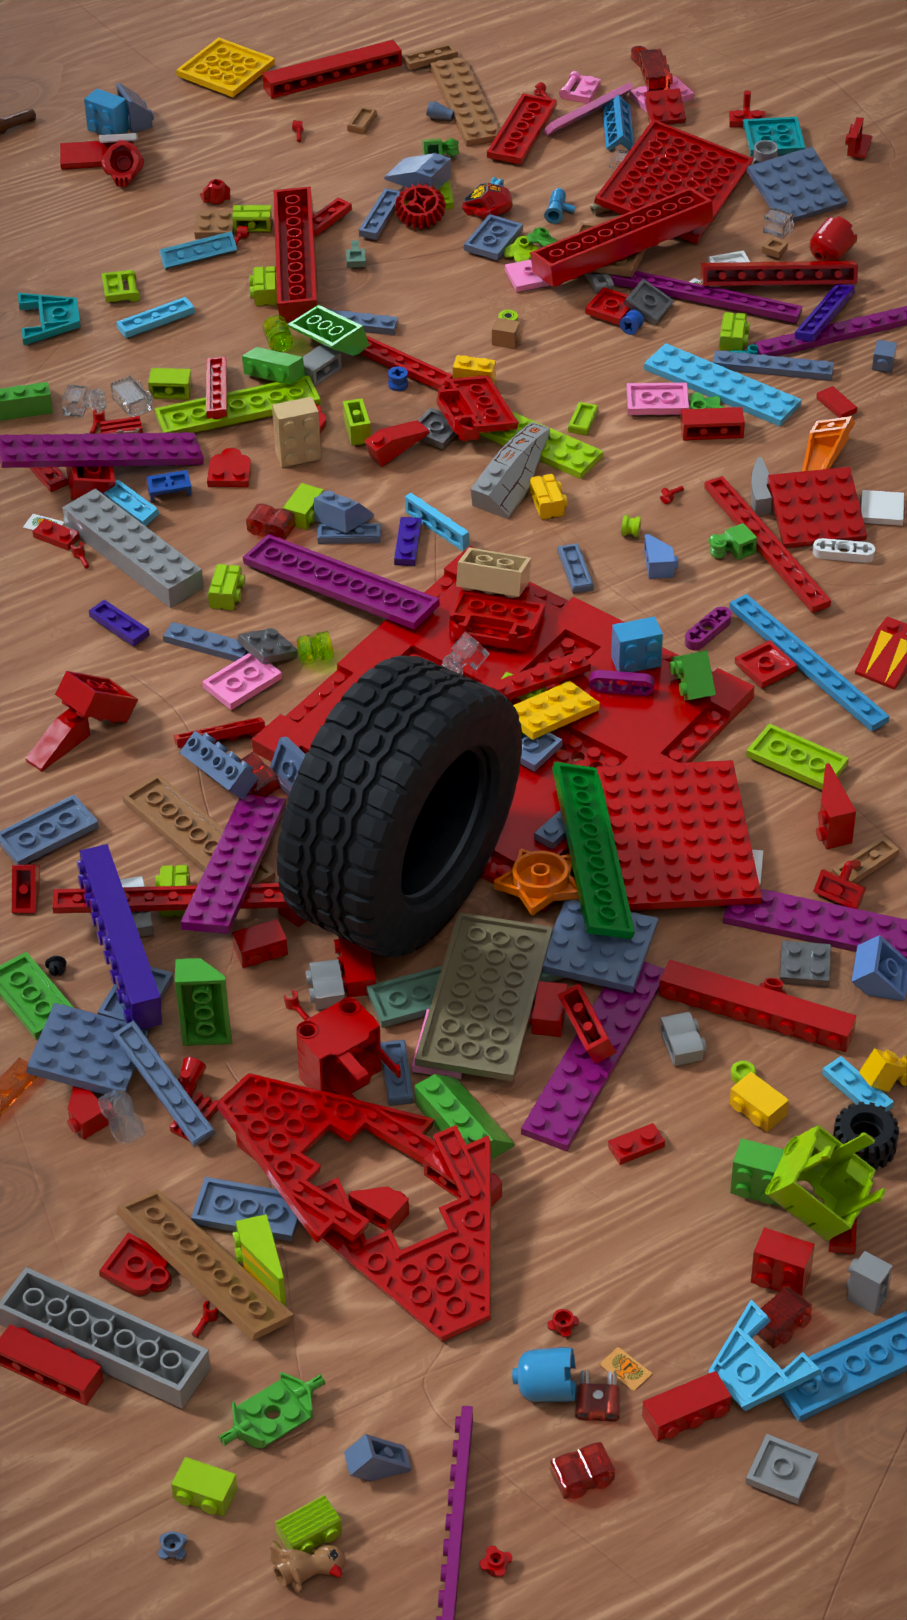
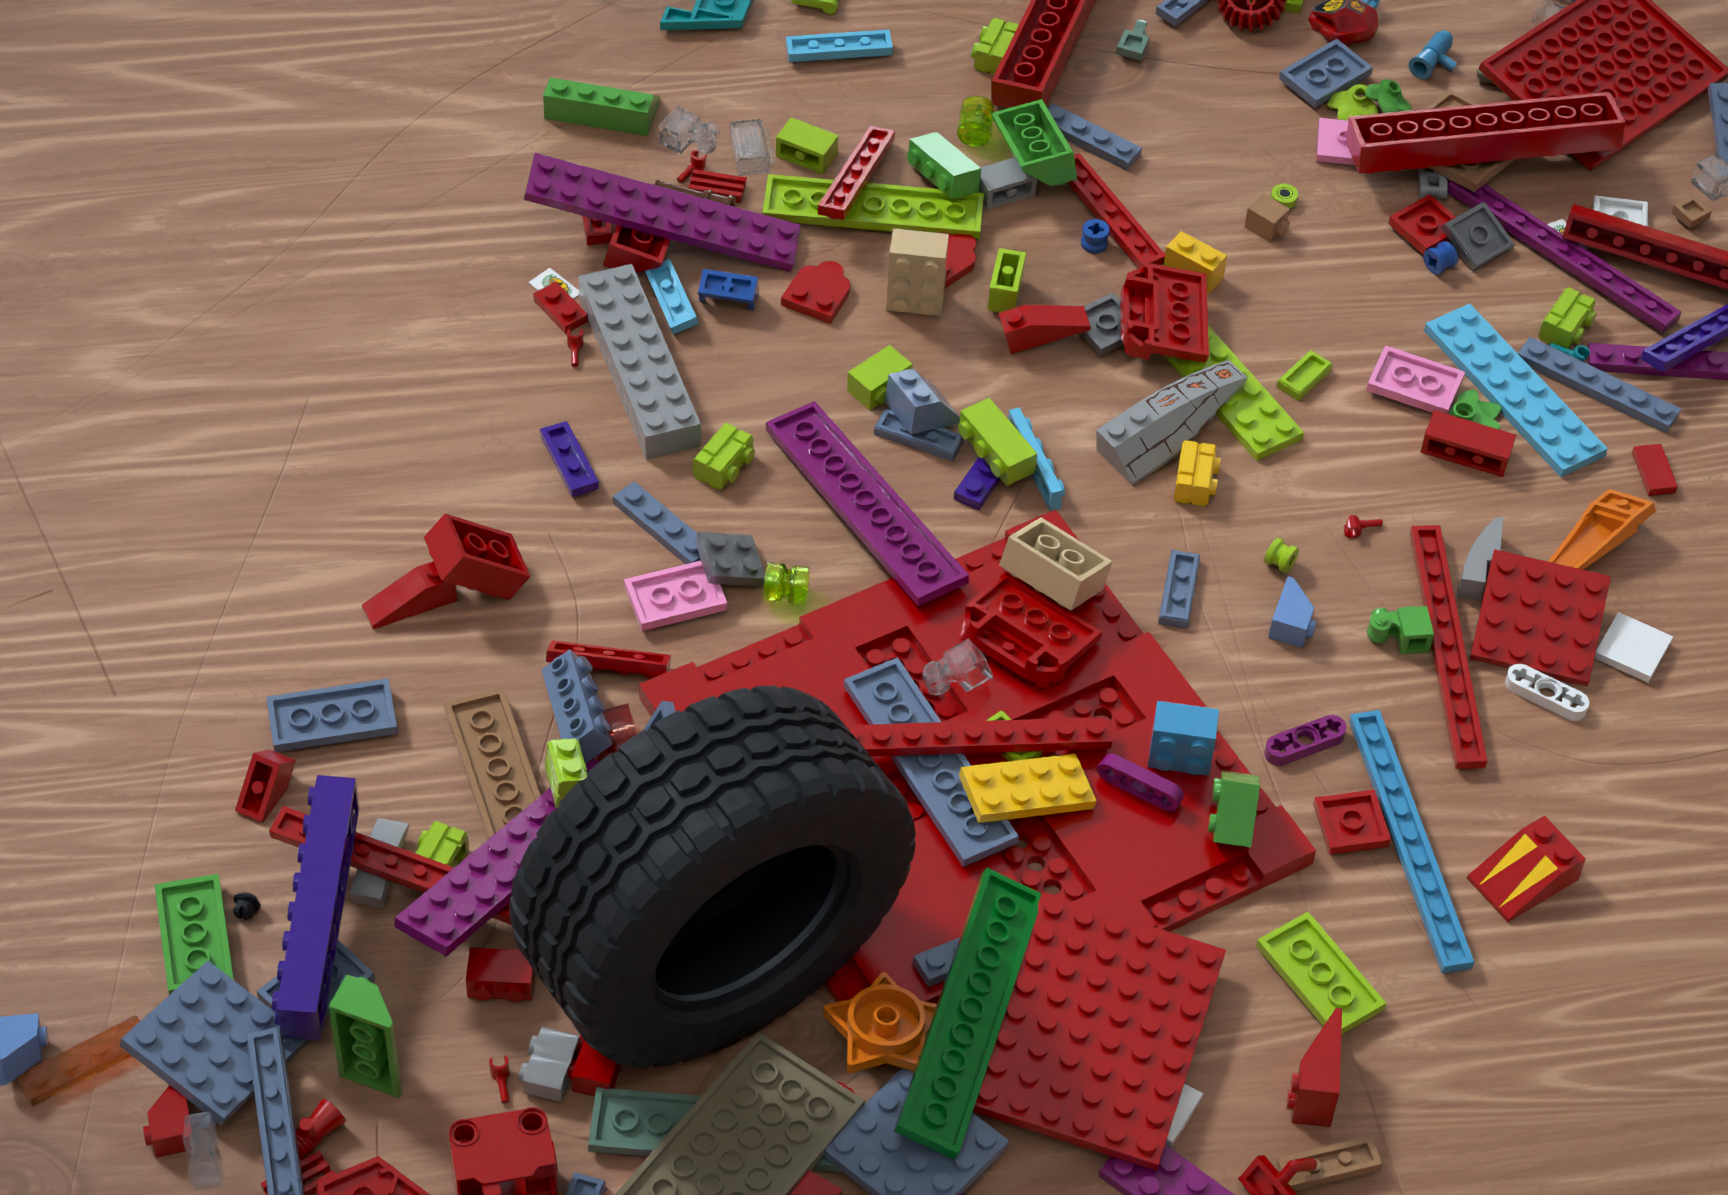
camera: 20 degrees right, 5 degrees up
clear red brick [246,504,296,540] -> none
none -> lime brick [545,738,587,808]
none -> lime brick [958,398,1038,486]

